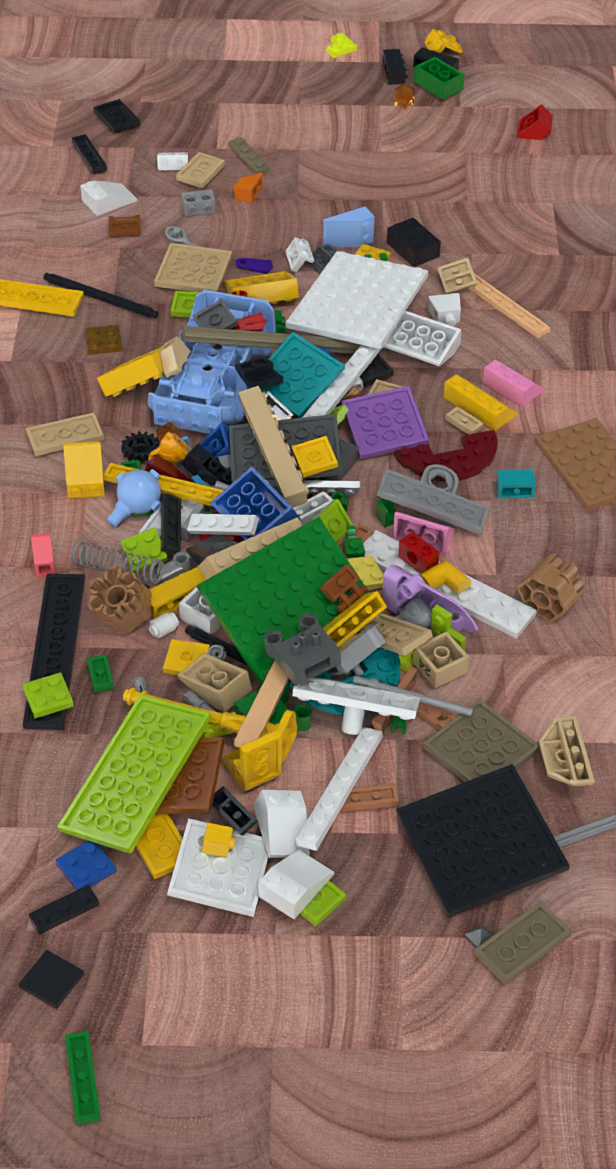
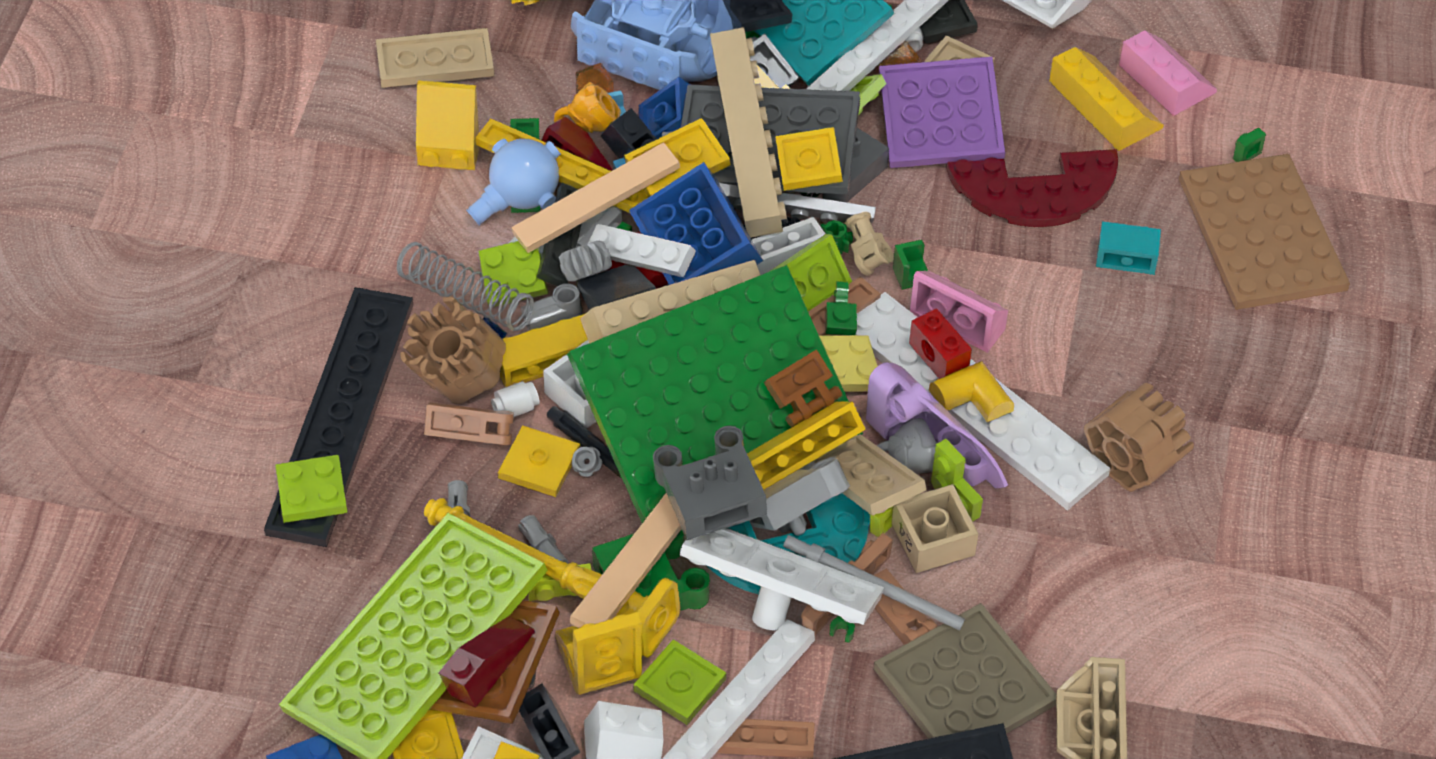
camera: 10 degrees right, 5 degrees up
coral slope [31,533,55,578] -> none
green plate [87,654,114,693] -> none
black gear [121,431,160,464] -> none
tan slope [177,653,252,712] -> none
light grey plate [376,464,489,535] -> none
tan plate [445,406,484,435] -> none
none -> nougat plate [424,402,514,445]
none -> dark red slope [439,616,535,708]
none -> light nougat tile [511,142,680,253]
none -> light grey gear [559,241,612,282]
none -> yellow plate [624,118,731,197]
none -> lime plate [634,639,726,725]
none -> tan connector [846,212,894,276]
none -> green plate [1233,127,1266,162]

